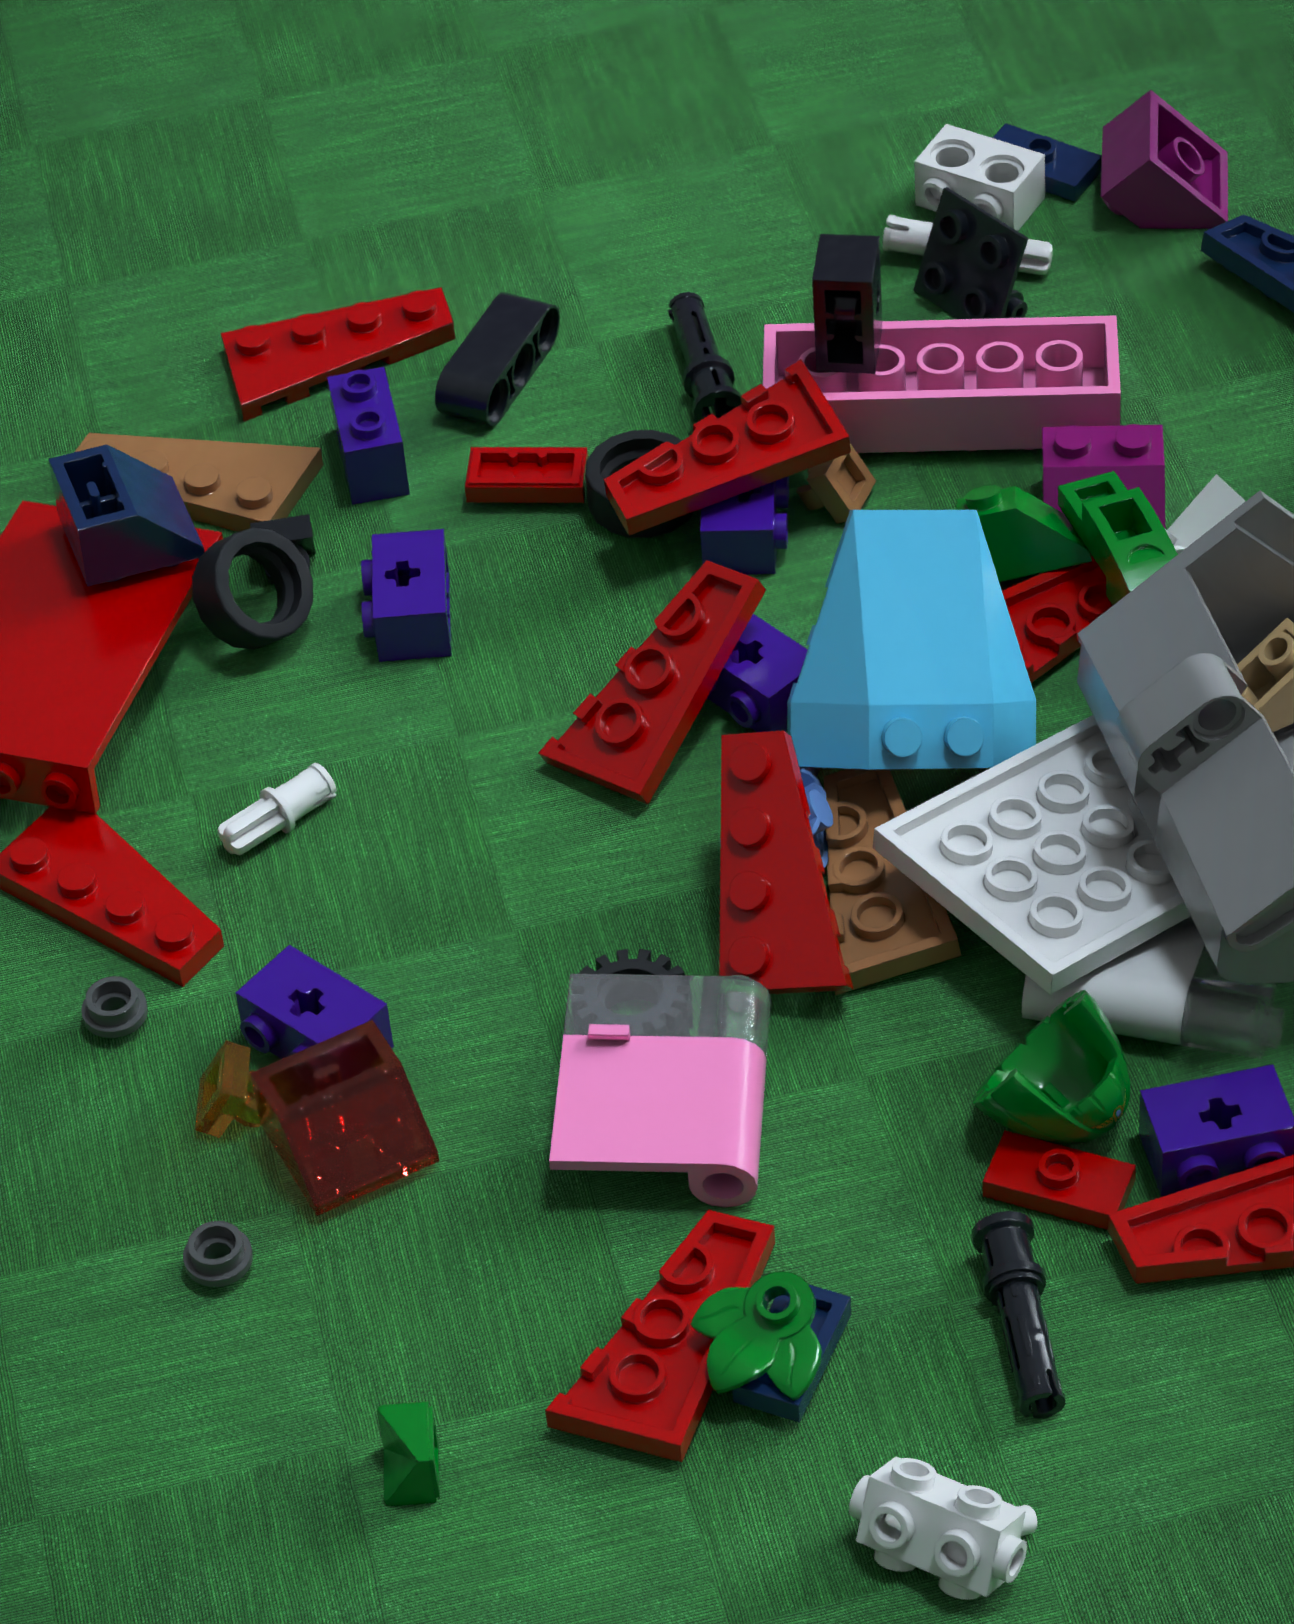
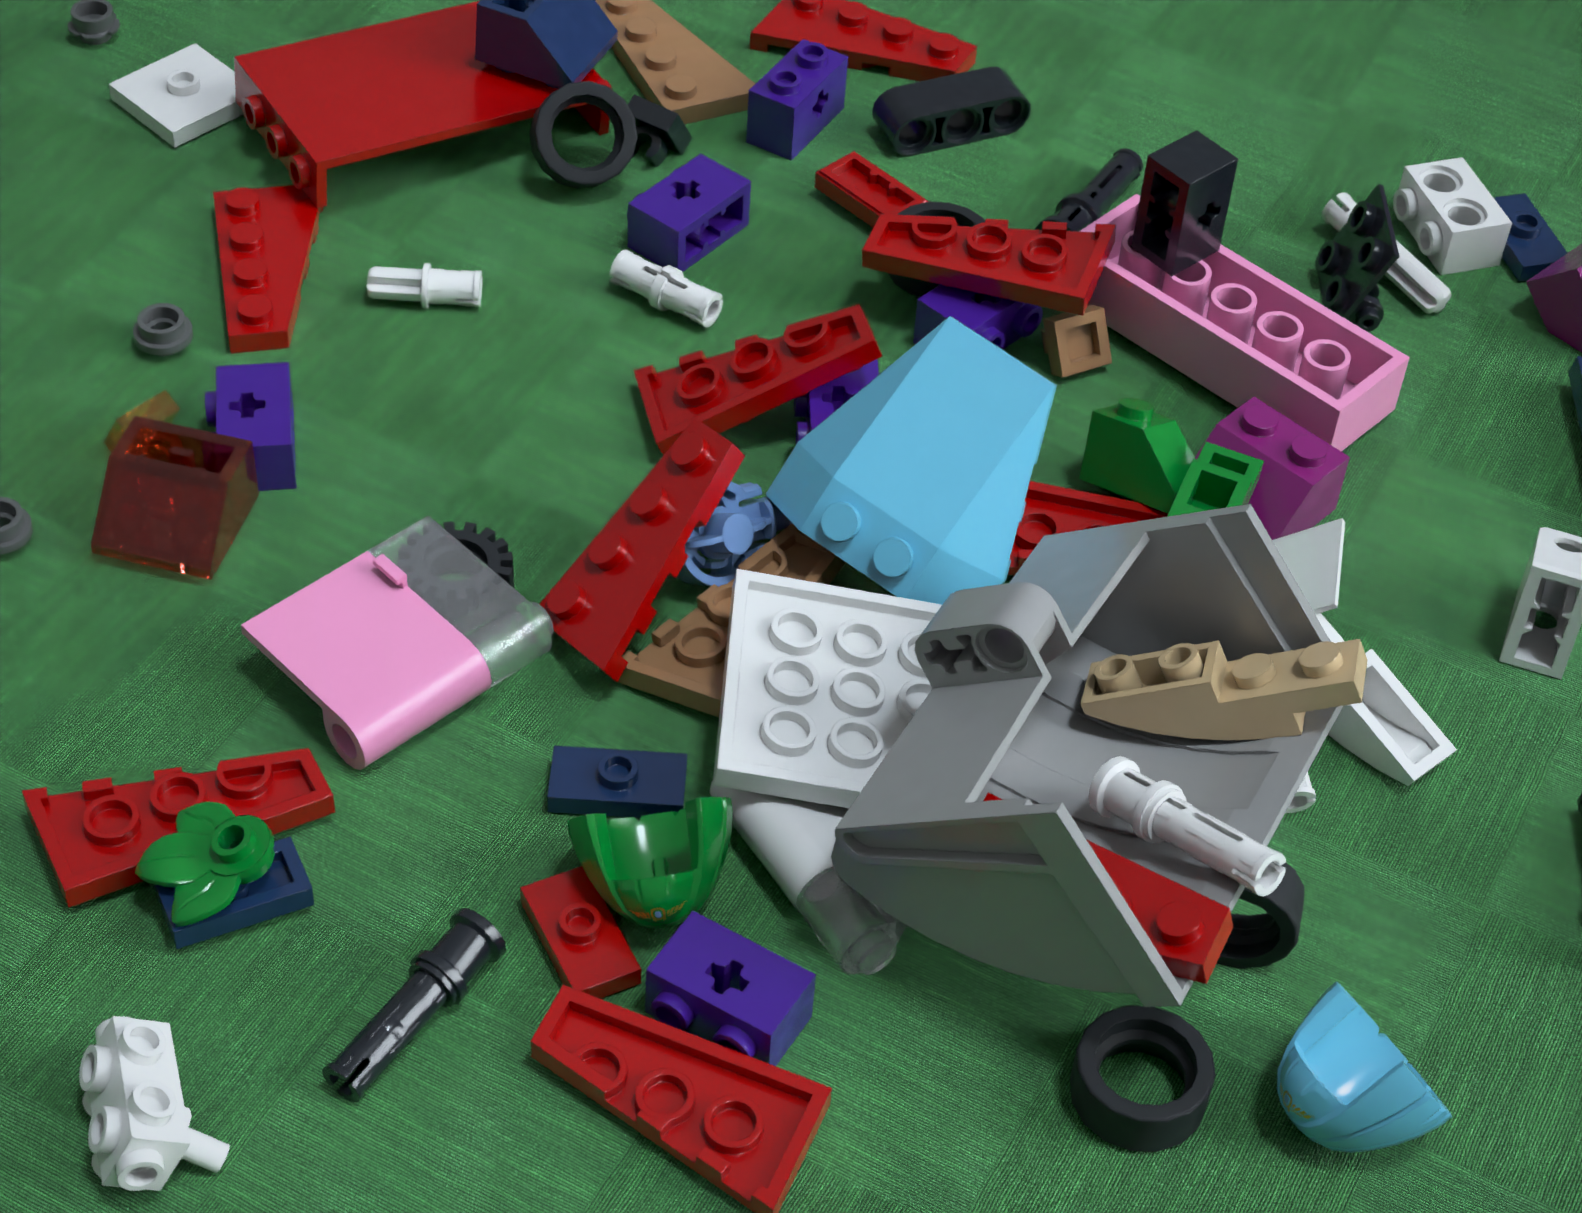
camera: 35 degrees right, 0 degrees up
none -> dark blue plate [547,746,688,818]
none -> white pin [609,250,723,327]

